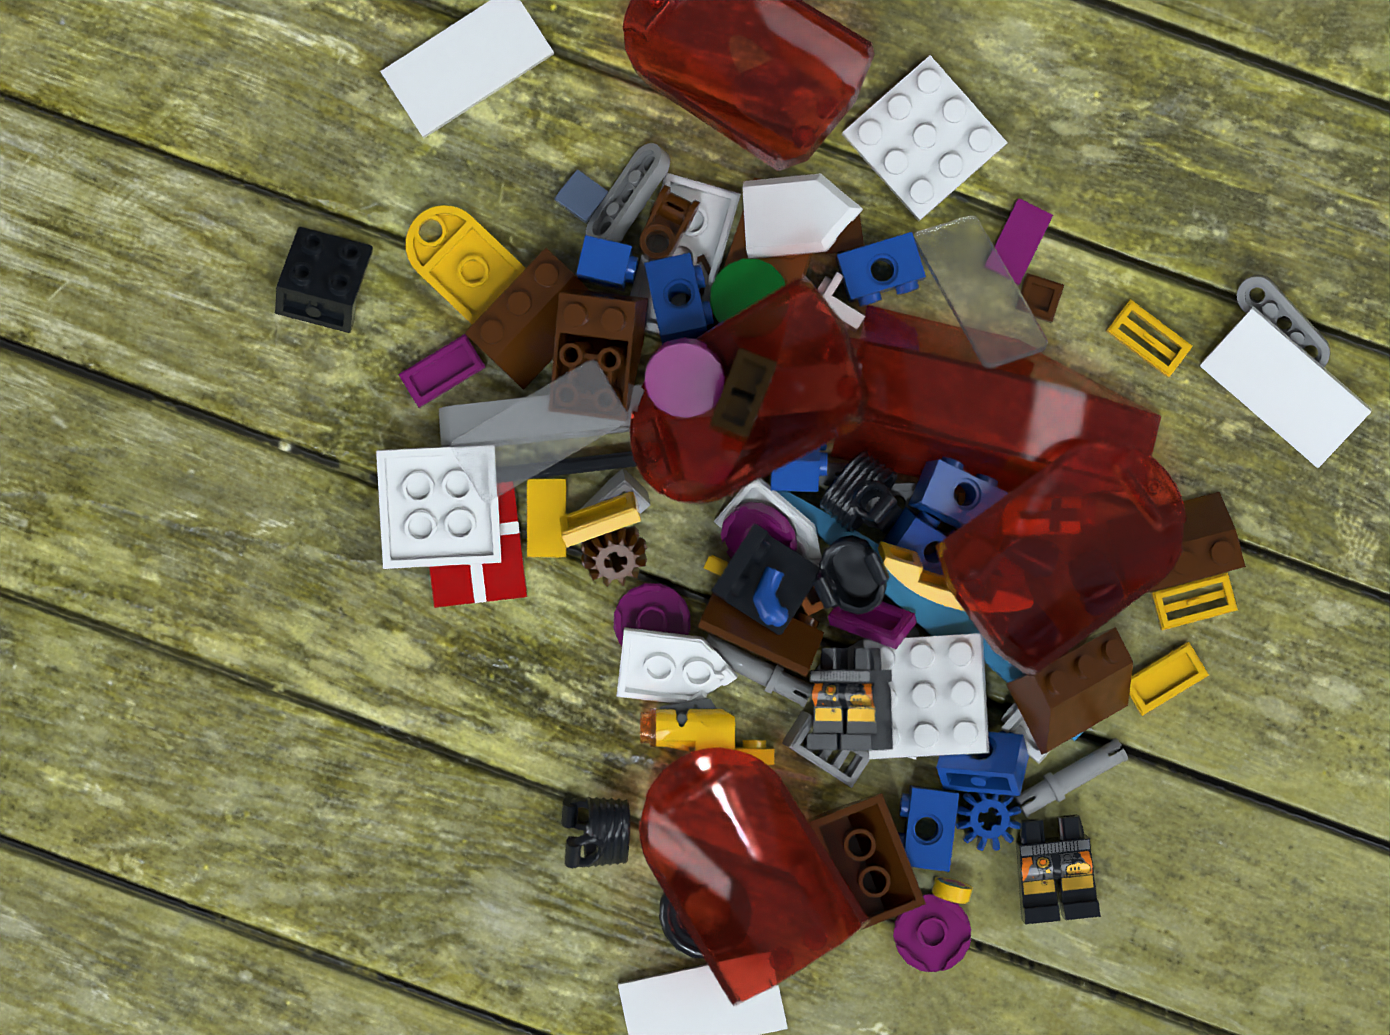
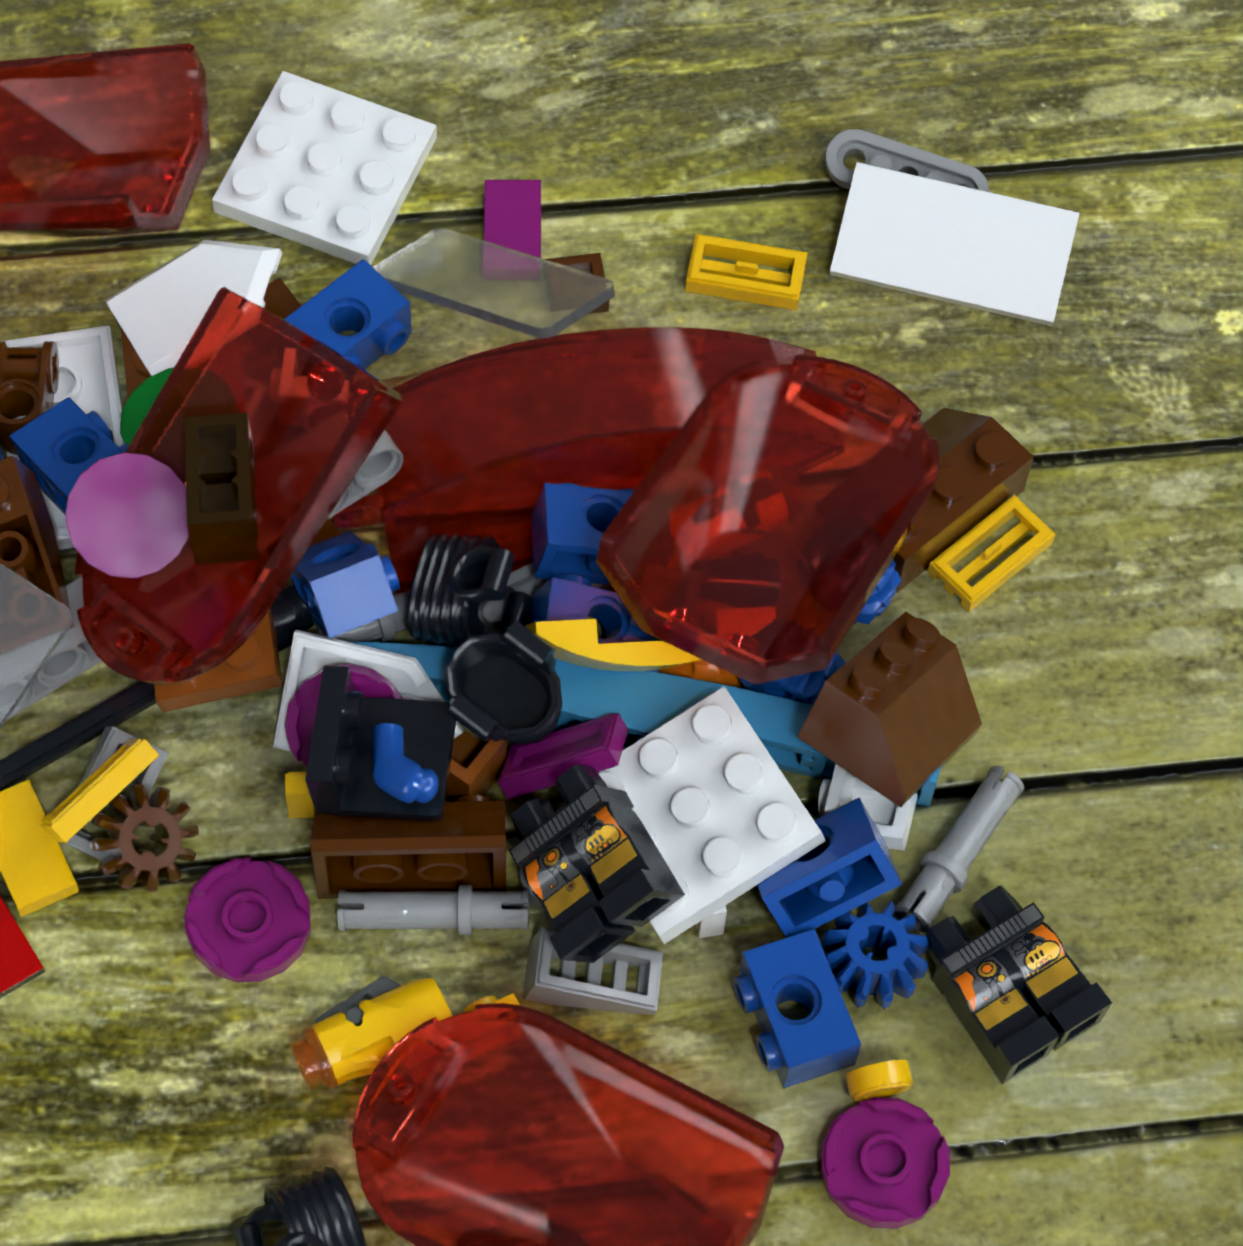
camera: 25 degrees left, 25 degrees down
white tile [617,627,738,704] -> none
reddish brown slope [807,793,926,933] -> none
yellow tile [1129,642,1209,716] -> none

